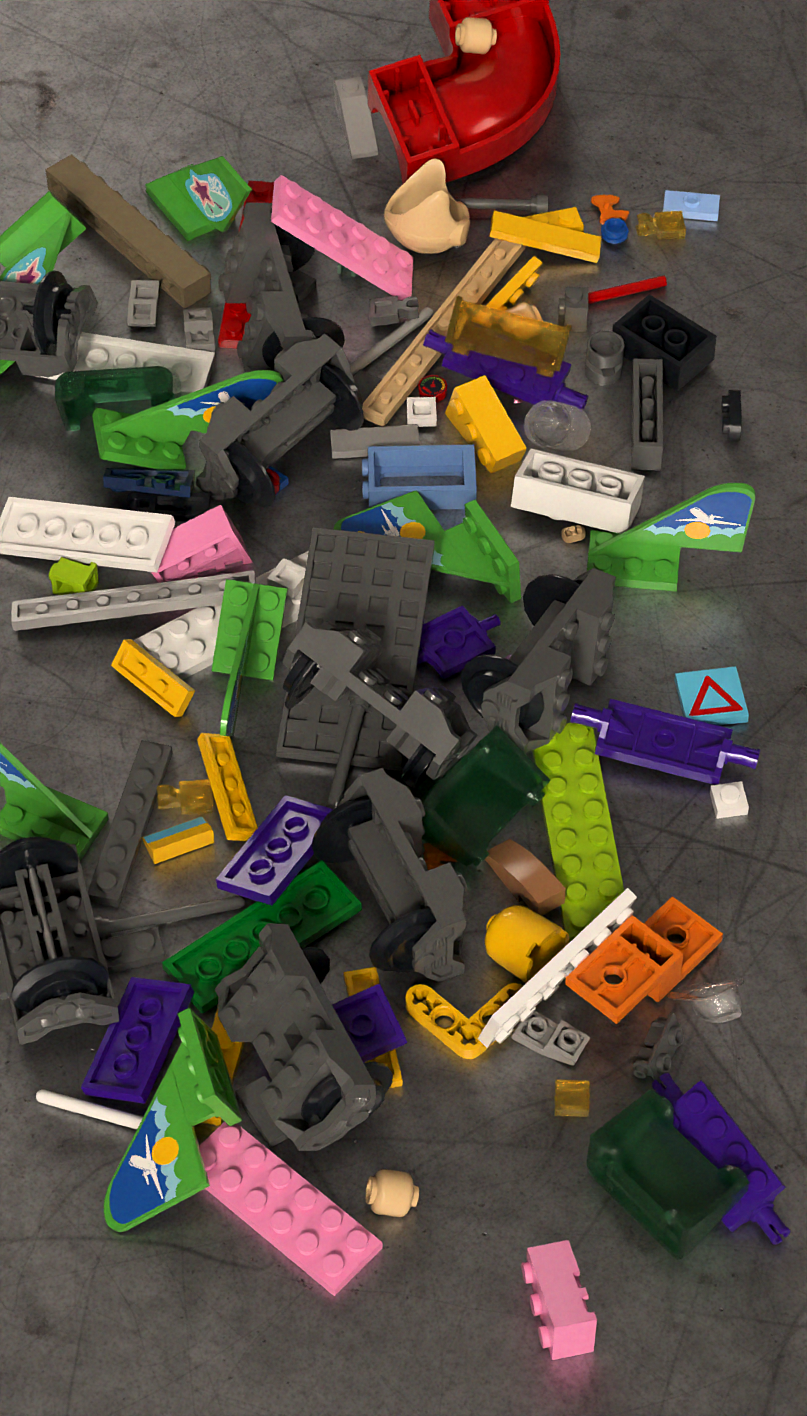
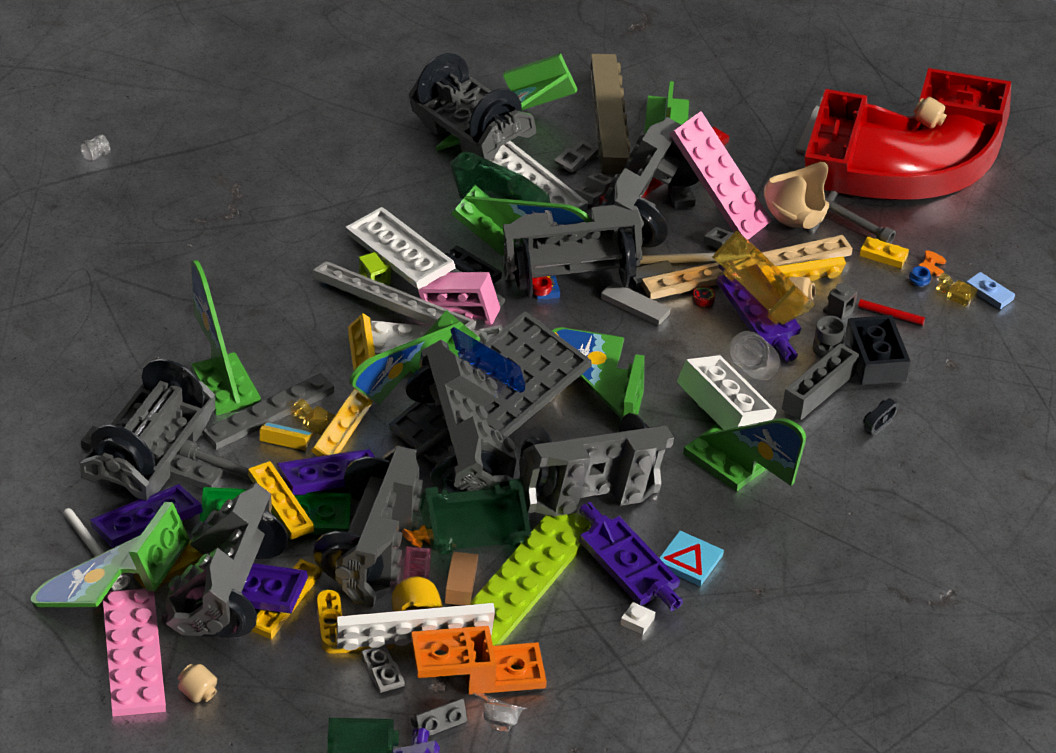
camera: 35 degrees right, 10 degrees down
dark blue wing [103,468,195,498] -> none
medium blue piece [362,445,477,510] -> none
white plate [407,397,437,427] -> none
dark purple plate [418,605,501,680] -> none
yellow wedge [445,375,527,474] -> none
yellow tile [489,210,601,263] -> none
clear yellow tile [554,1079,590,1117] -> none
tan rock [561,524,586,543] -> none
none -> yellow plate [248,461,314,540]
none -> clear pink slope [403,546,431,580]
none -> clear blue windscreen [450,327,526,393]

